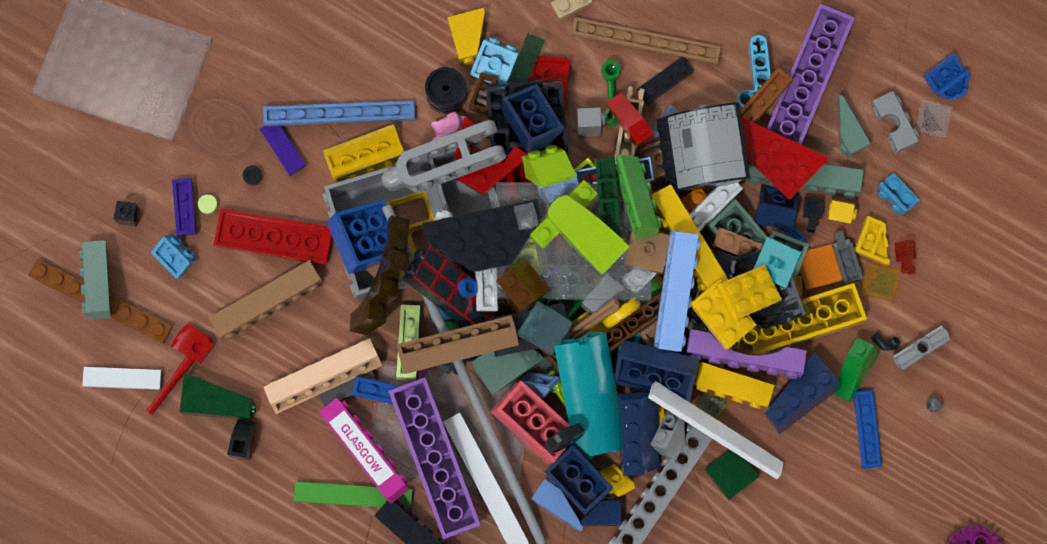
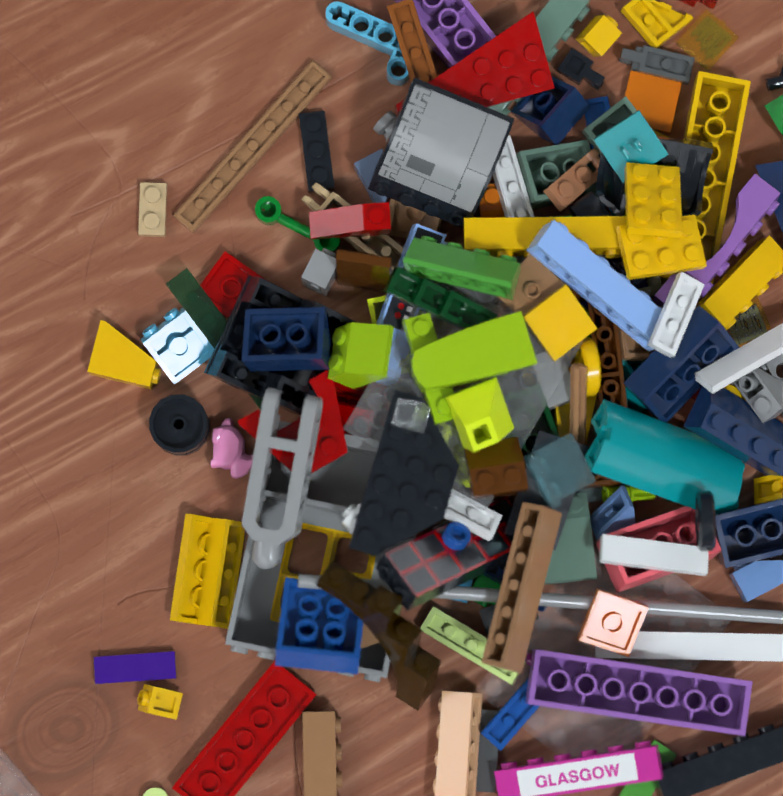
camera: 65 degrees left, 5 degrees up
black tile [243,166,262,186] -> none
medium blue tile [263,100,415,126] -> none
reddish brown slope [469,72,499,116] -> none
none -> yellow bracket [137,684,183,720]
none -> reddish brown tile [336,250,392,292]
none -> neon yellow slope [446,377,514,452]
none -> yellow tile [523,284,597,361]
none -> tile [577,588,649,657]
none -> white tile [599,534,709,576]
none -> white plate [647,272,705,358]

